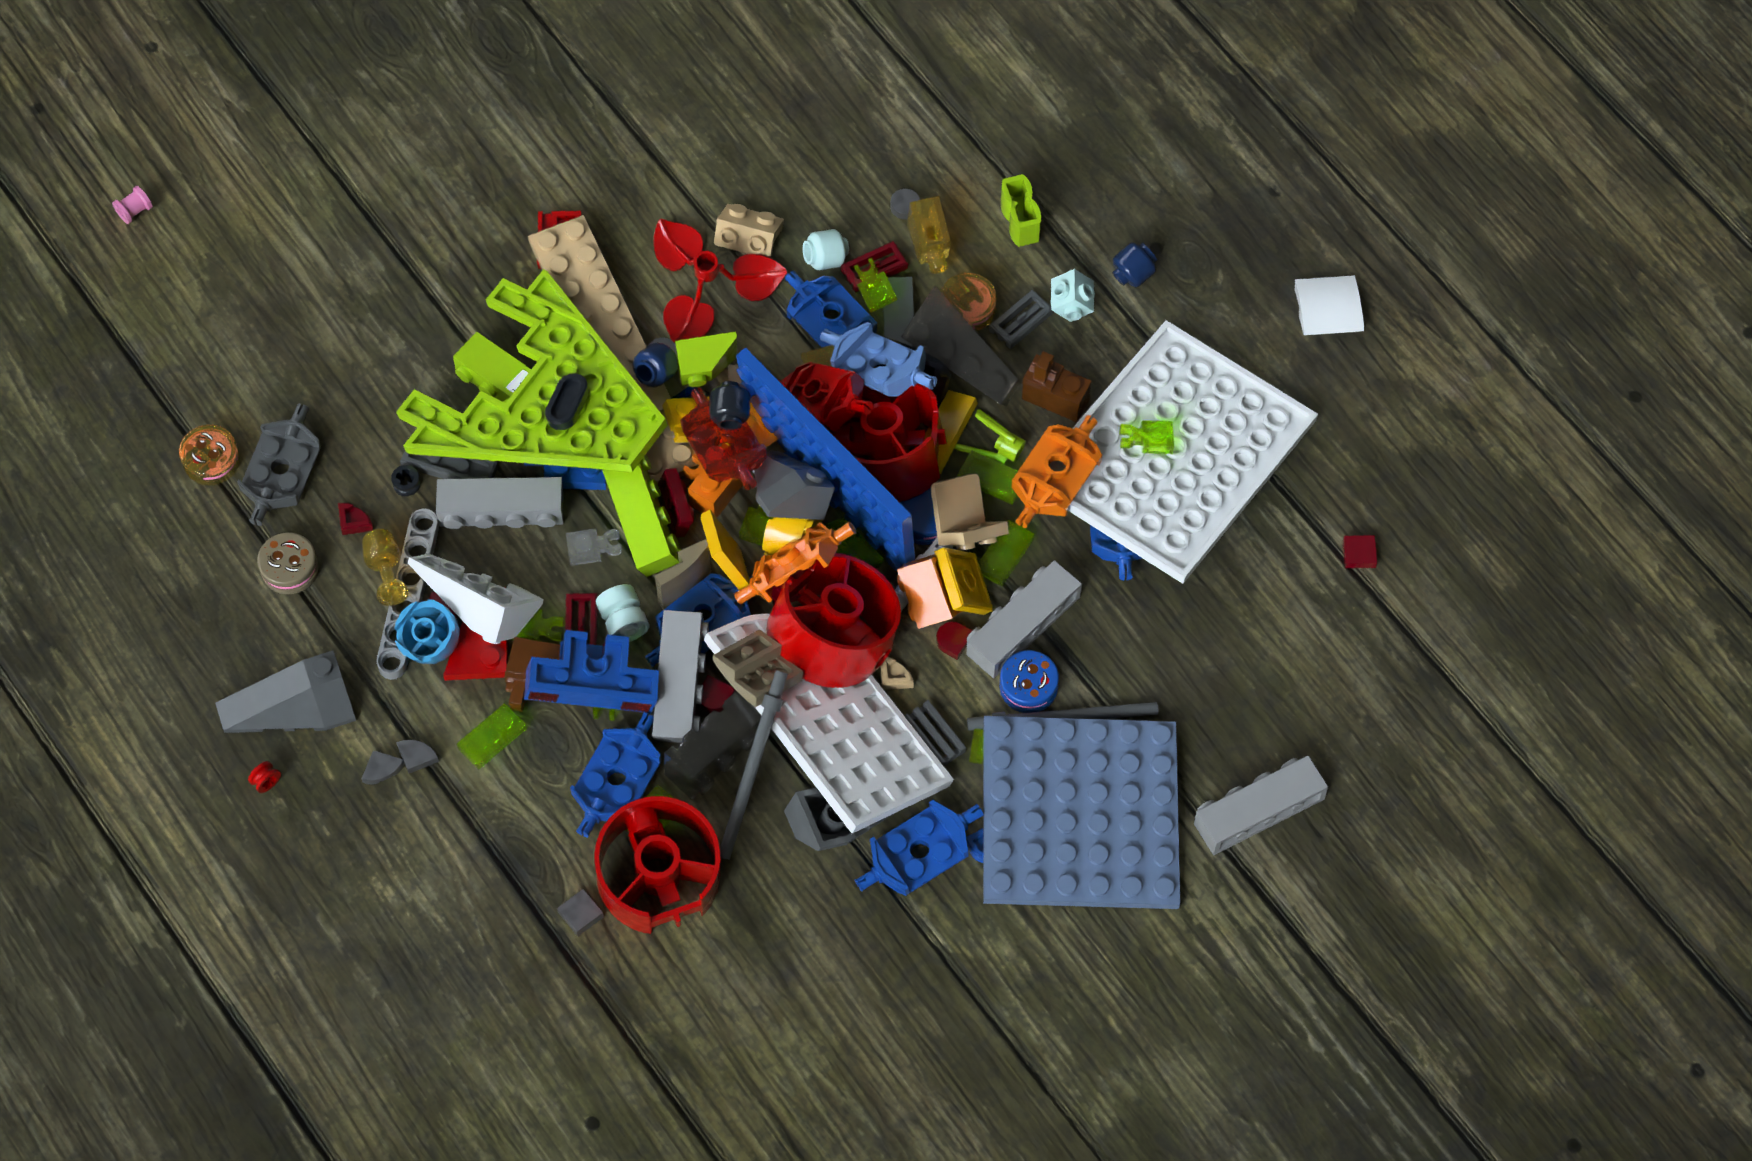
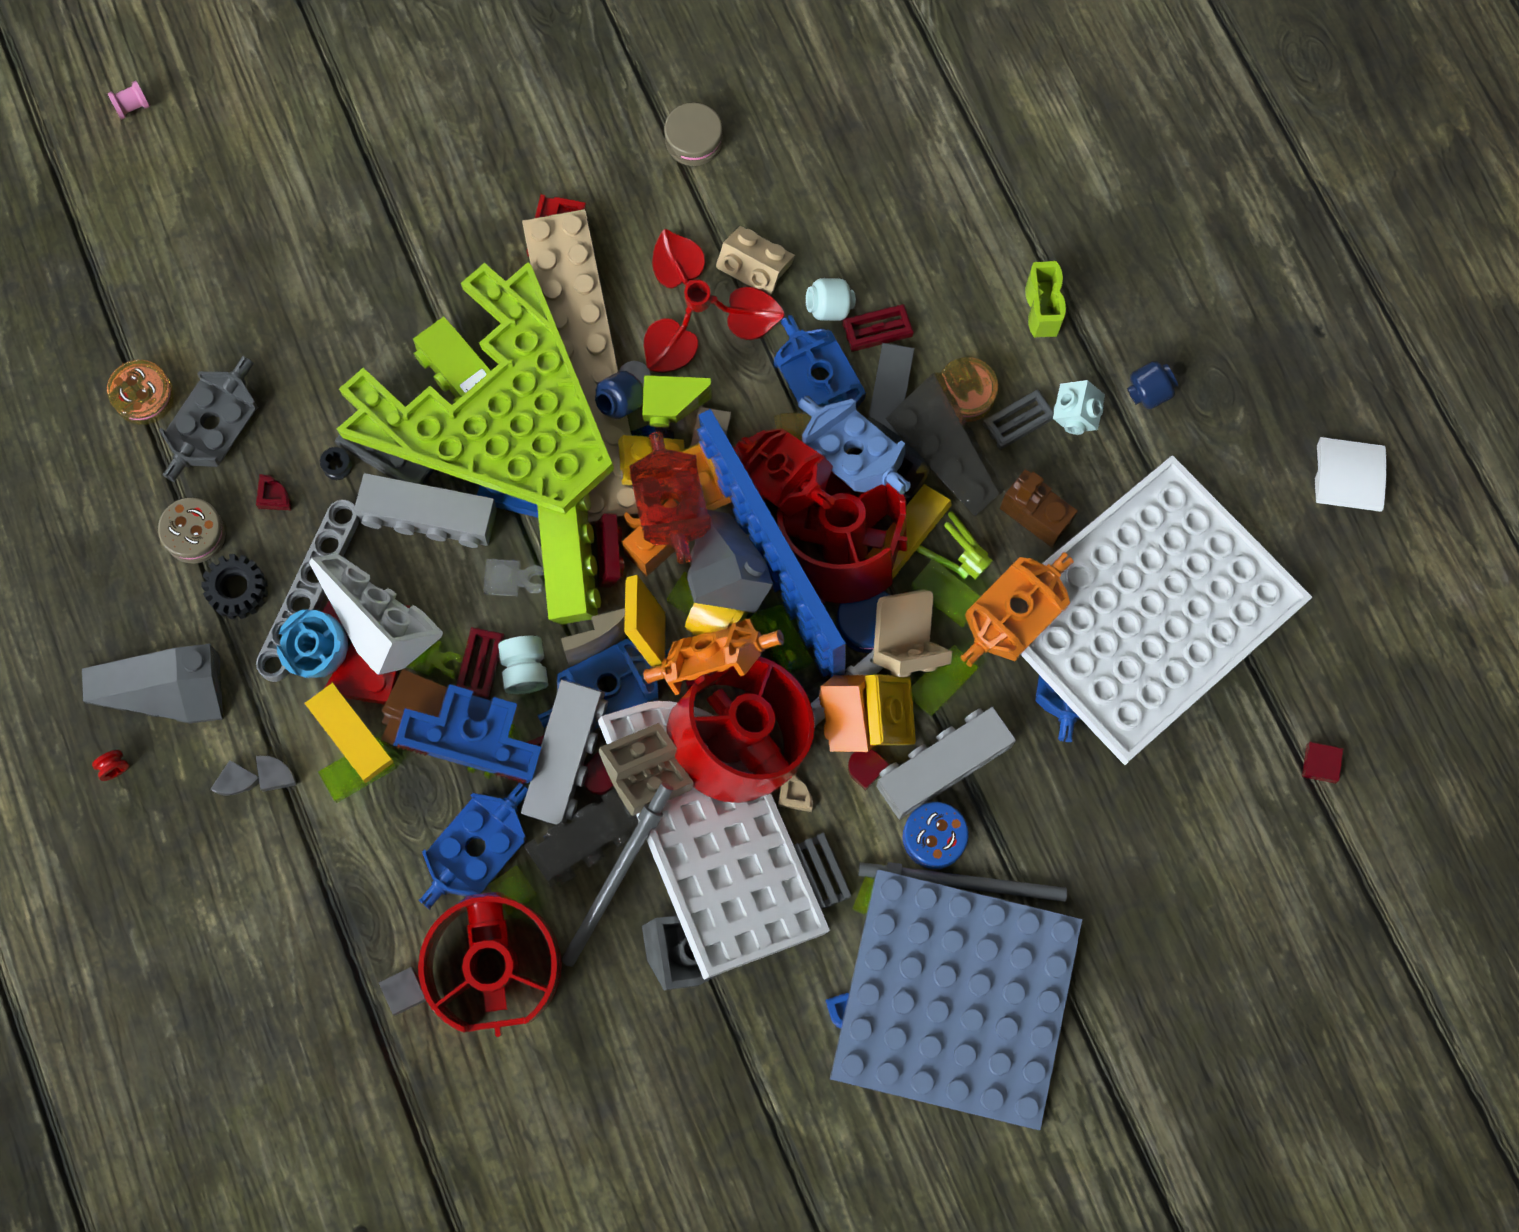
camera: 10 degrees right, 10 degrees up
clear yellow piece [362,529,409,606] -> none
black tile [545,373,589,430] -> none
black head [709,381,750,430] -> none
clear neon green plate [854,258,898,313] -> none
blue plate [854,800,984,896] -> none
flat silver tile [890,189,920,219] -> none
clear yellow torso [907,196,951,274] -> none
clear neon green plate [1119,421,1174,454] -> none
light grey brick [1194,756,1328,856] -> none
none -> black tyre [201,554,268,619]
none -> yellow tile [304,683,394,783]
none -> dark tan head [664,103,723,166]

